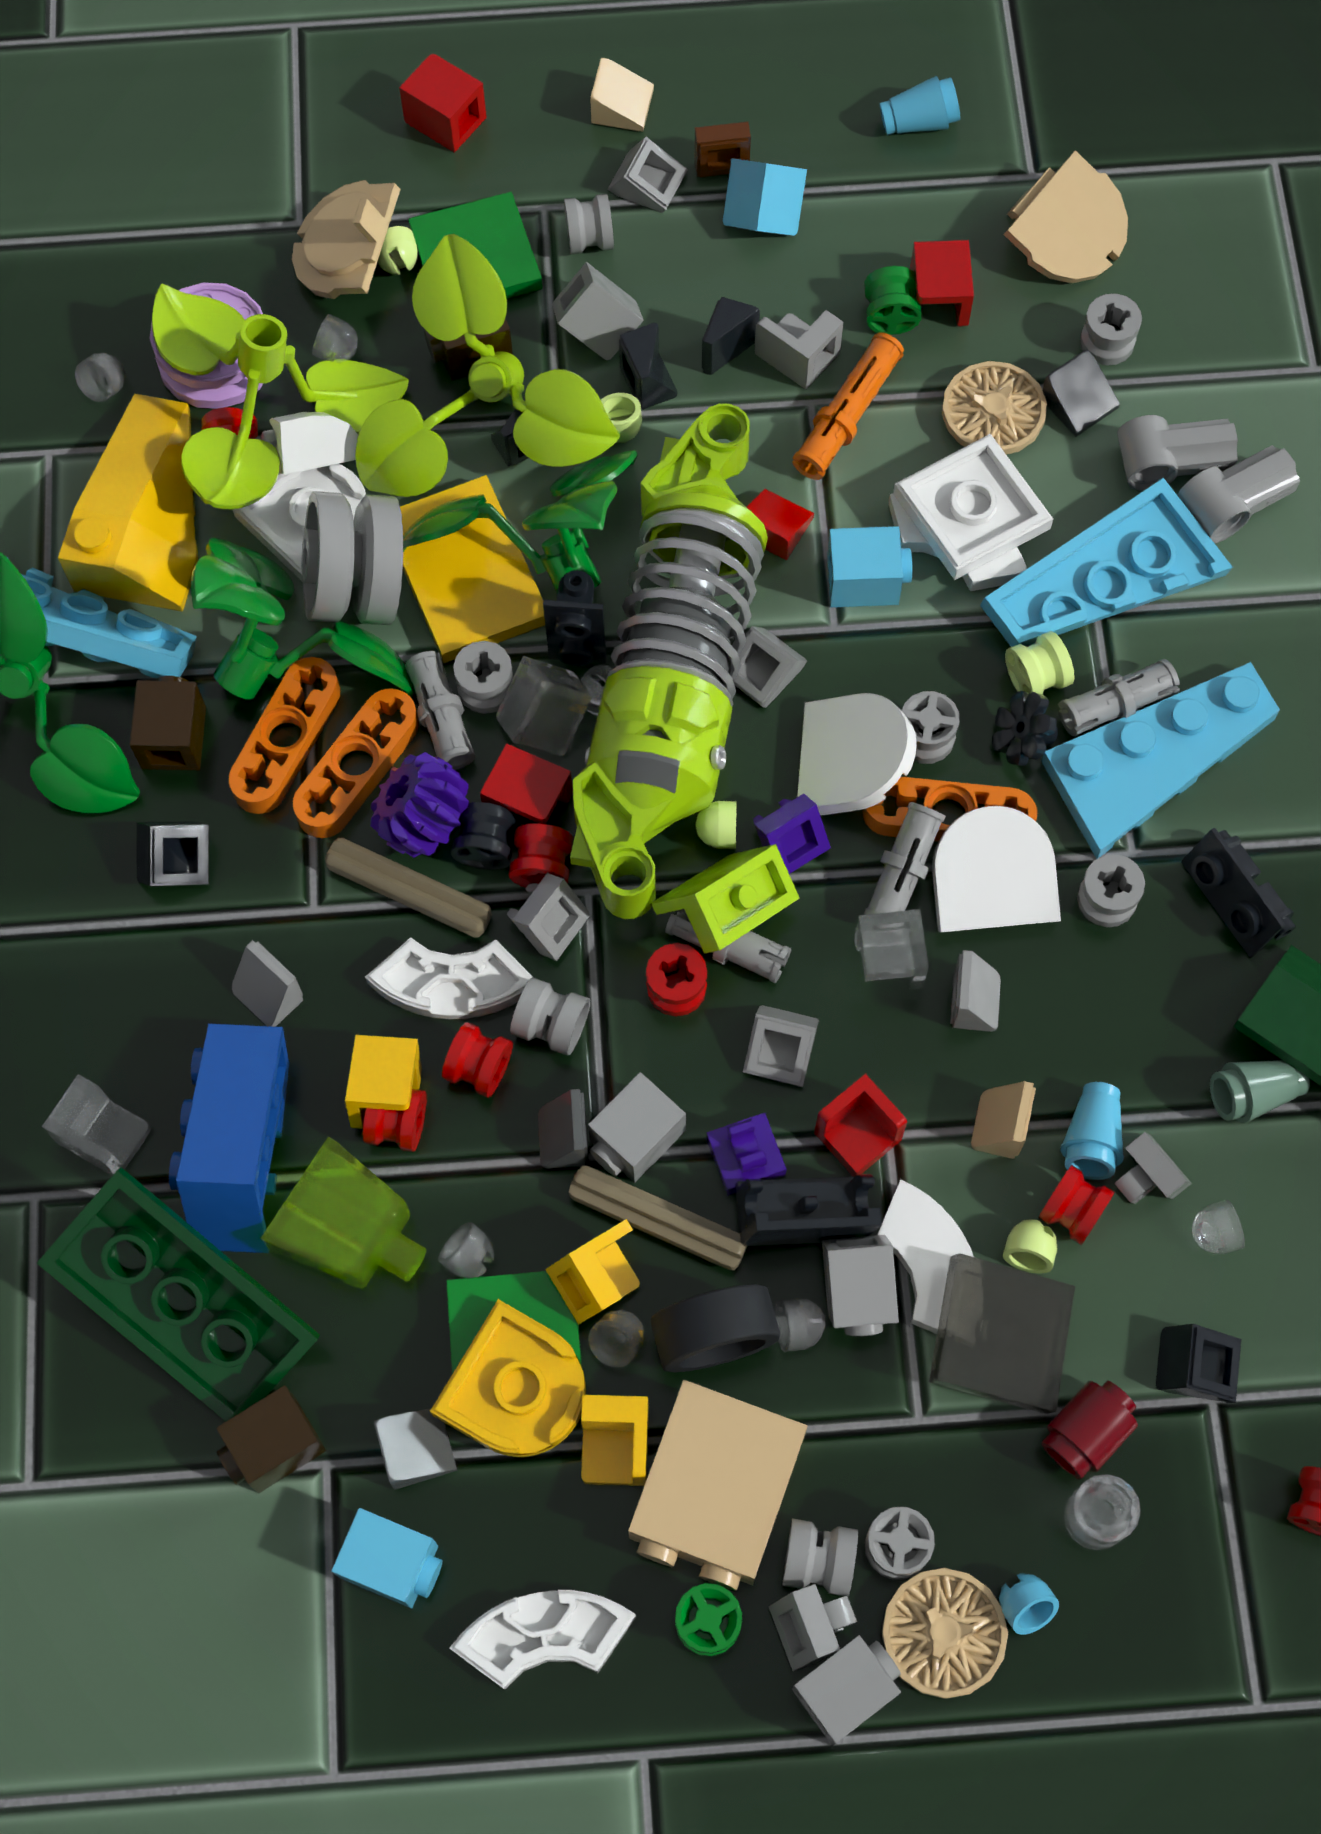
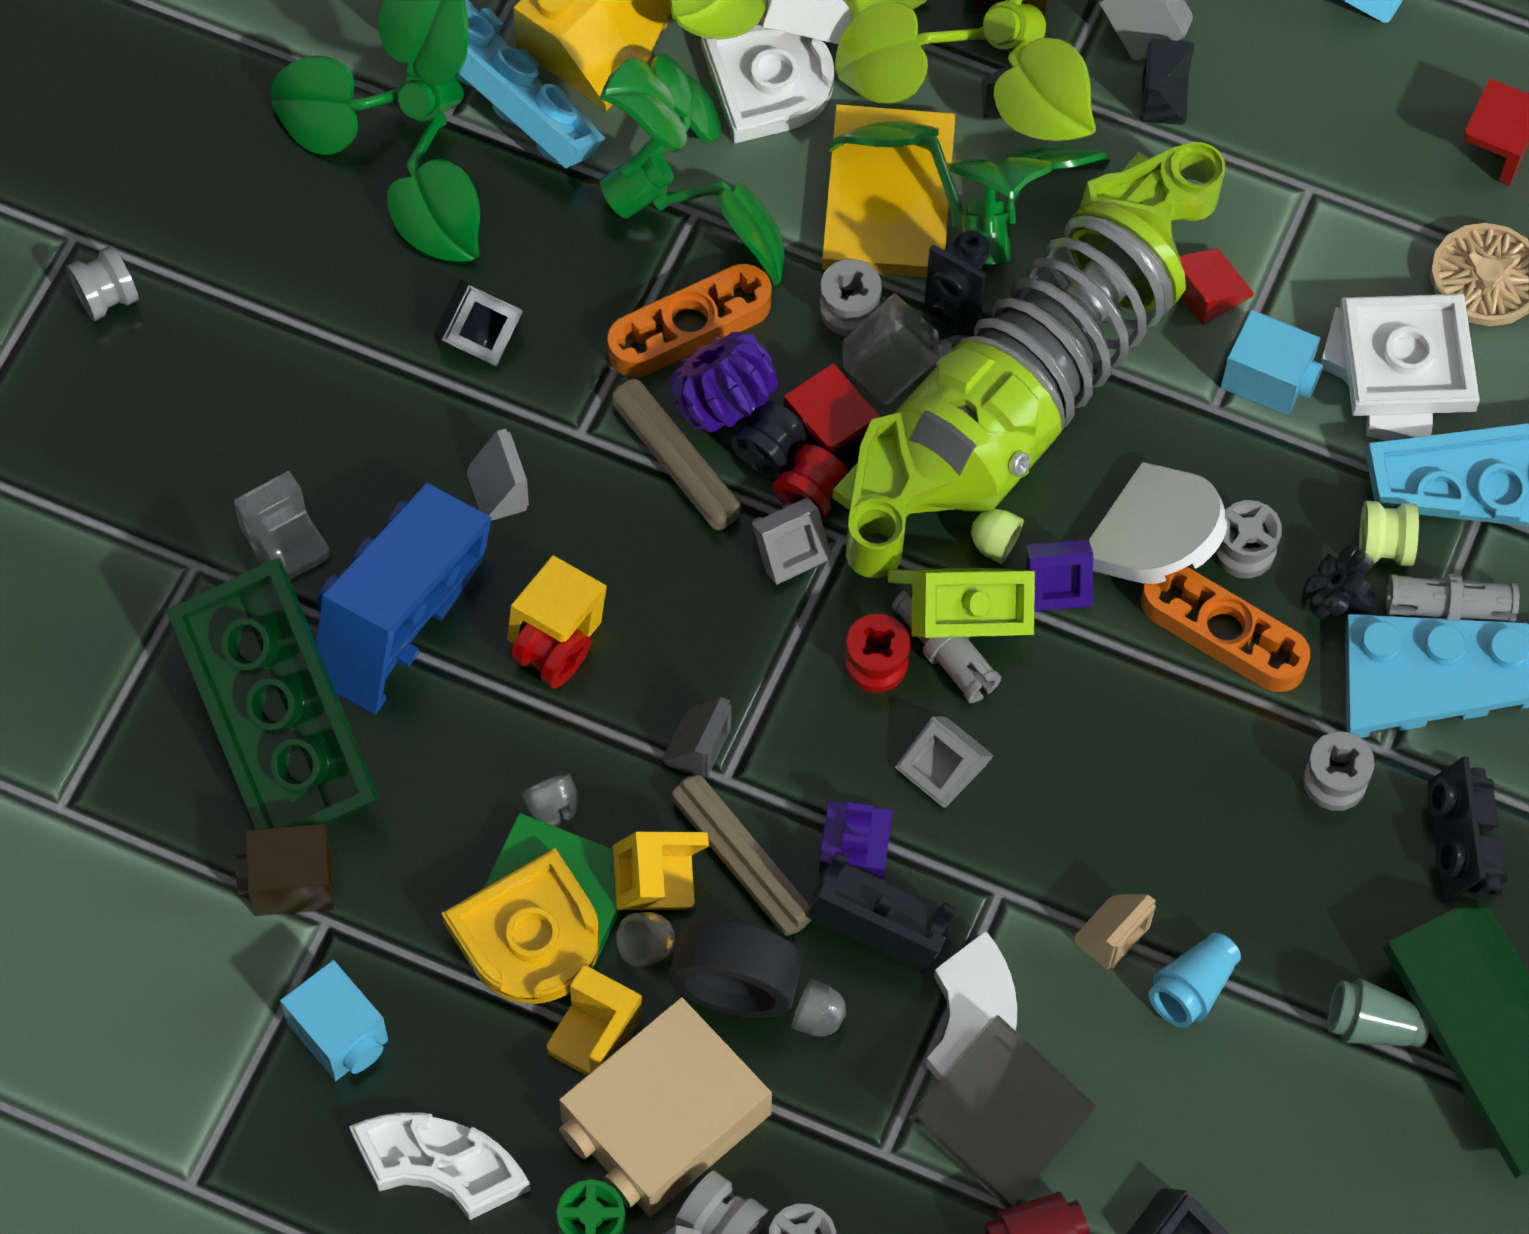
camera: 25 degrees right, 5 degrees down
dark brown brick [130,676,206,771] -> none
orange beam [229,657,340,814] -> none
clear neon green torso [261,1137,426,1289] -> none
light grey wheel [301,491,403,625] -> none
white tile [365,937,533,1019] -> none
slope [374,1408,458,1490] -> none
light grey pin [405,651,476,770] -> none
red wheel [442,1022,513,1098] -> none
light grey wheel [510,977,591,1056] -> none
light grey brick [588,1072,686,1183] -> none
yellowish green hinge [601,393,642,443] -> none
black slope [702,297,760,375] -> none
light grey slope [733,626,807,708] -> none
light grey panel [755,310,843,389] -> none
orange pin [792,333,904,480] -> none
red panel [814,1073,907,1177] -> none
light grey brick [822,1235,899,1336] -> none
clear panel [854,909,929,990] -> none
green wheel [864,266,922,335] -> none
light grey pin [864,802,946,928] -> none
white tile [932,806,1061,932] -> none
light grey slope [950,950,1001,1032] -> none
yellowish green hinge [1003,1219,1057,1274] -> none
red wheel [1038,1165,1115,1246] -> none
light grey tile [1114,1132,1192,1204] -> none
clear hinge [1192,1200,1245,1254] -> none

